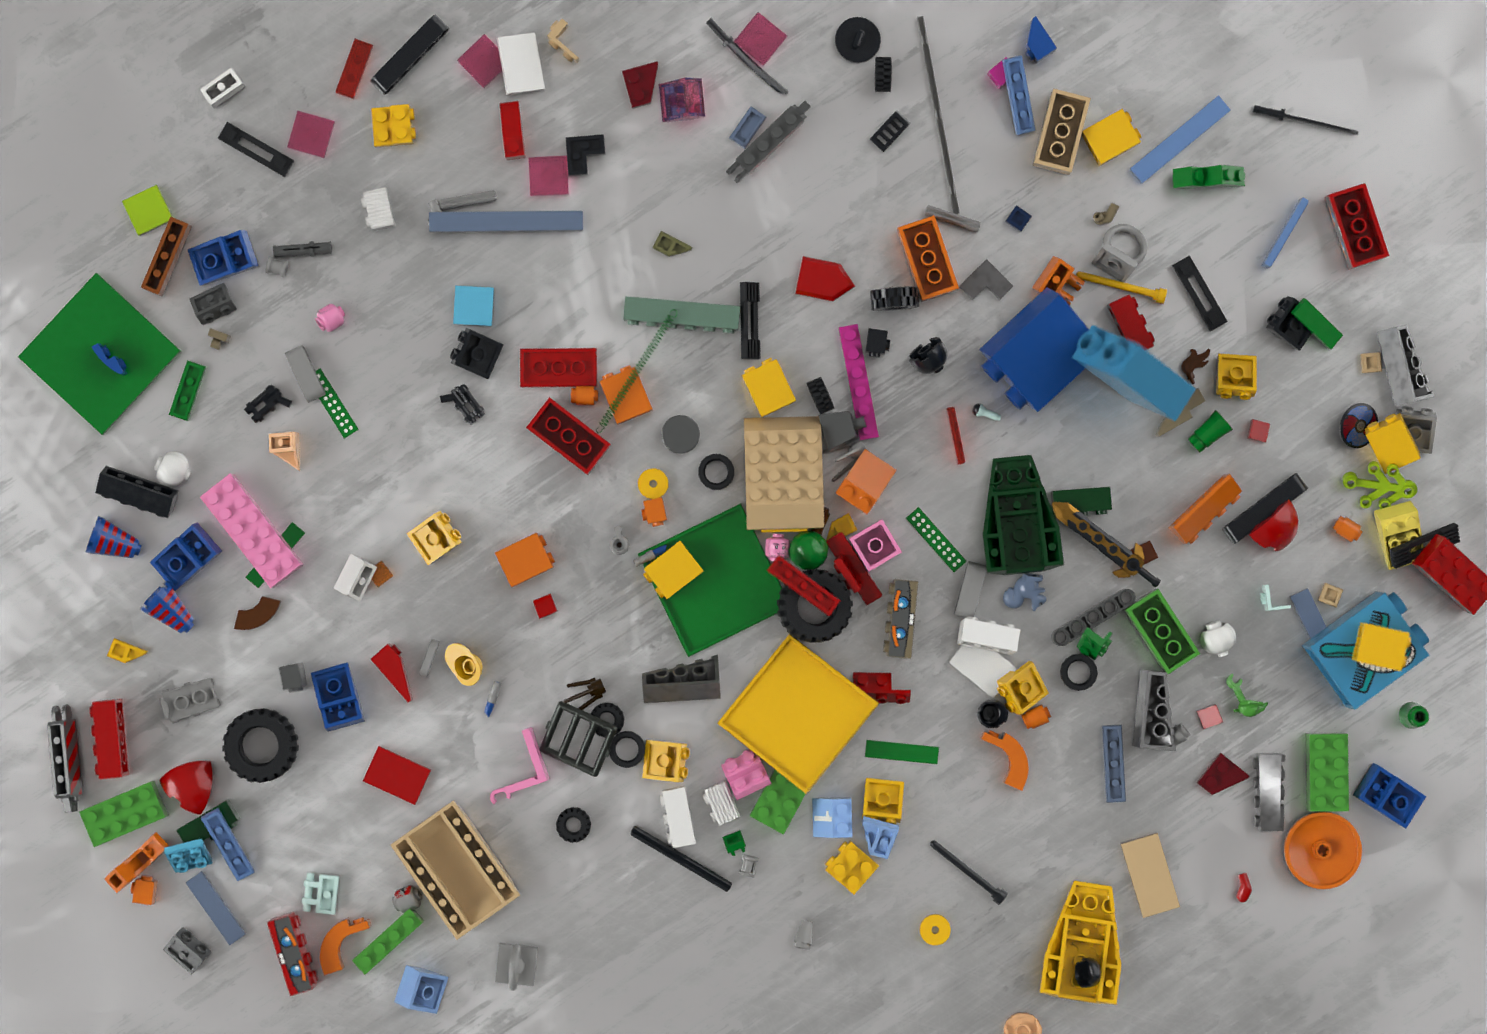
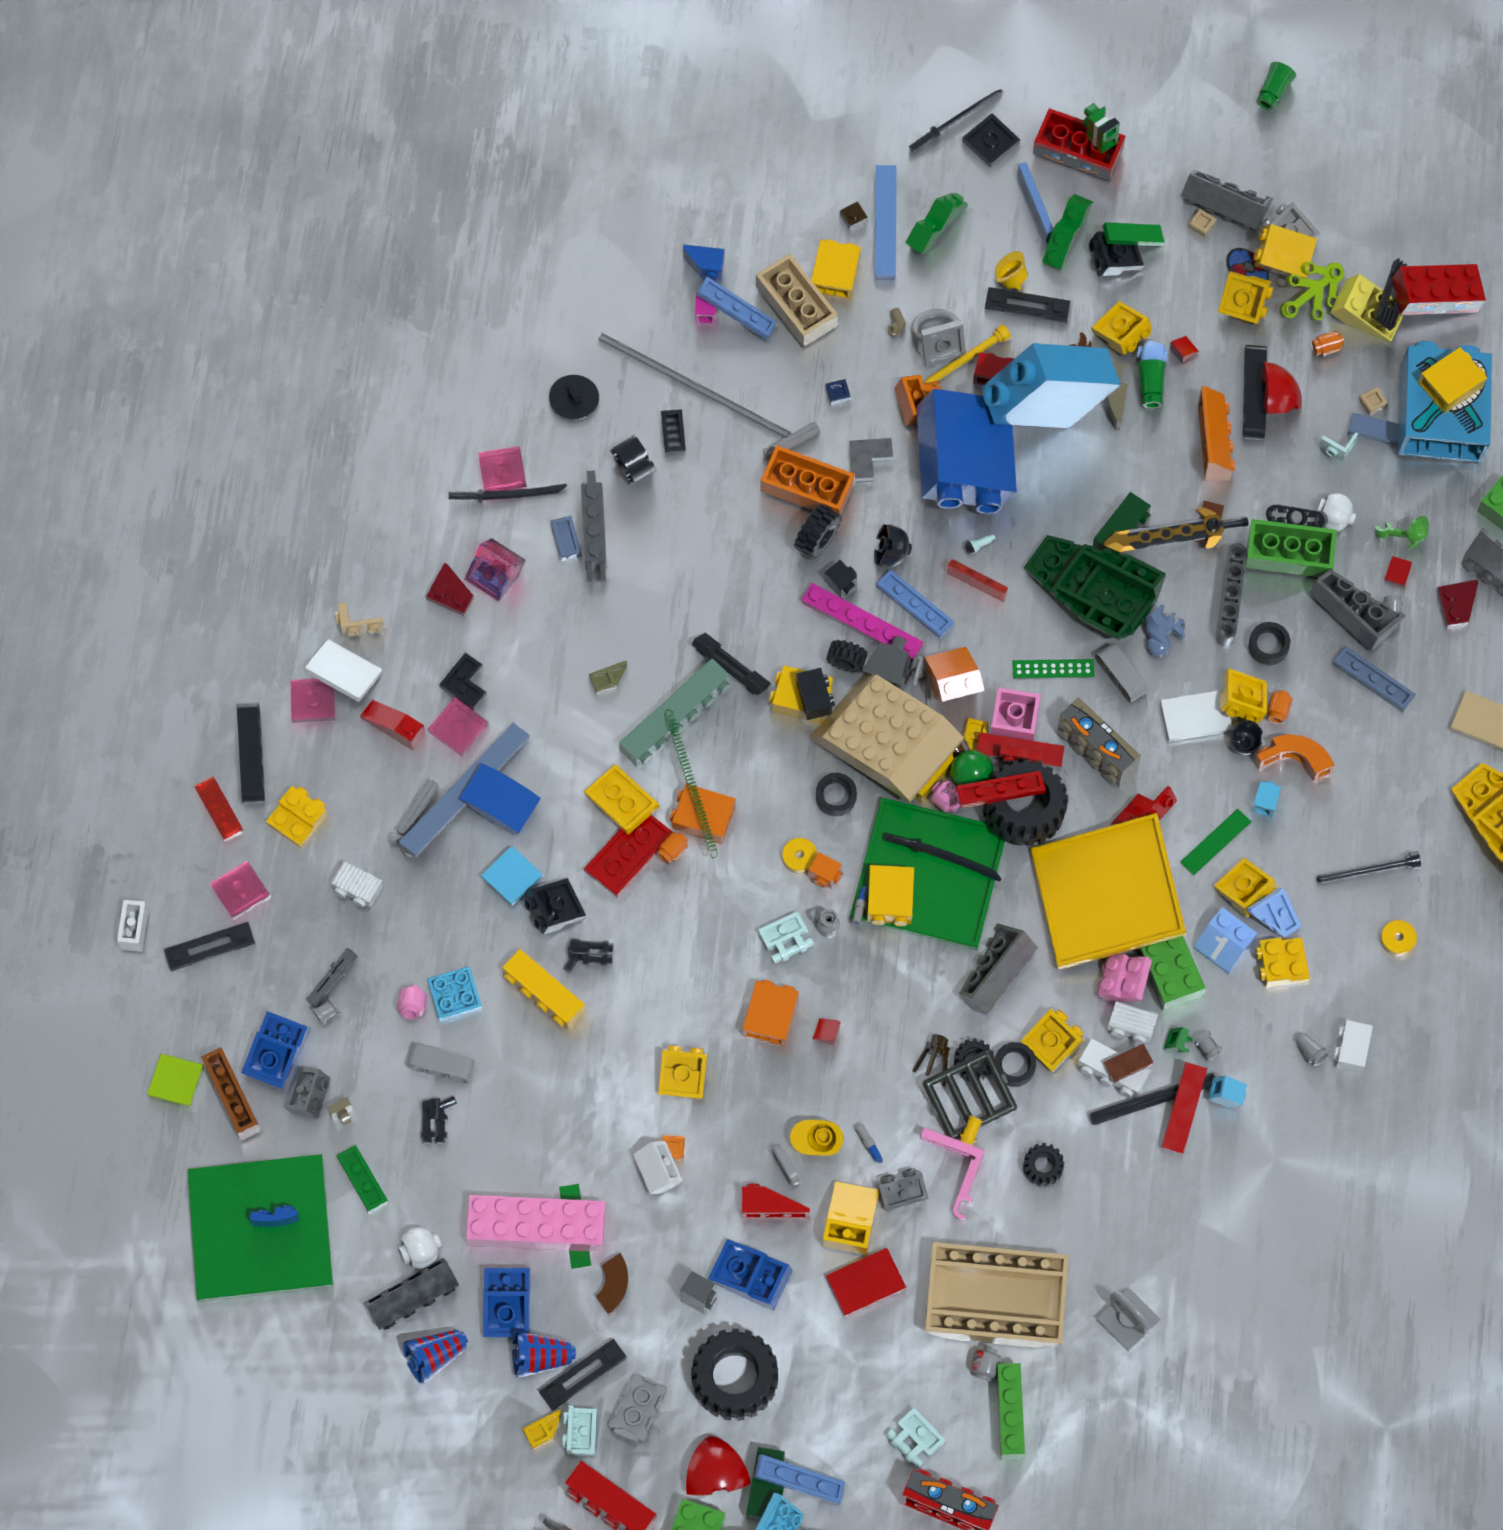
camera: 45 degrees left, 20 degrees down
light nougat slope [269,432,300,471] -> none
green sticker [316,368,359,438] -> none
orange arch [320,917,372,975] -> none
light blue slope [394,965,448,1014] -> none
red brick [526,397,611,475] -> none
dark grey tile [661,415,700,454] -> none
red tile [795,256,855,301] -> none
black tyre [875,57,892,92] -> none
white brick [957,617,1020,655] -> none
green bracket [1077,628,1113,660] -> none
none -> medium azure tile [427,966,482,1021]
none -> blue slope [458,763,541,835]
none -> yellow brick [502,949,586,1030]
none -> black container [539,1338,627,1411]
none -> light aqua bracket [563,1405,597,1456]
none -> yellow tile [584,764,660,835]
none -> black brick [610,435,656,485]
none -> light aqua plate [758,911,814,964]
none -> black piece [796,668,835,720]
none -> yellow slope [822,1181,879,1255]
none -> dark brown plate [840,201,868,230]
none -> medium blue tile [876,569,954,639]
none -> dark grey bracket [876,1168,929,1211]
none -> black sword [885,833,1002,882]
none -> yellow pin [960,1115,983,1146]
none -> black tile [962,113,1020,168]
none -> yellow piece [995,251,1029,291]
none -> green arch [1042,194,1093,270]
none -> green hips [1083,103,1120,154]
none -> copper tile [1103,1043,1154,1083]
none -> light blue head [1136,340,1168,363]
none -> red tile [1161,1062,1208,1154]
none -> medium azure brick [1208,1075,1247,1108]
none -> yellow plate [1218,271,1274,324]
none -> medium azure brick [1251,781,1281,818]
none -> black beam [1266,504,1328,528]
none -> white brick [1333,1020,1373,1074]

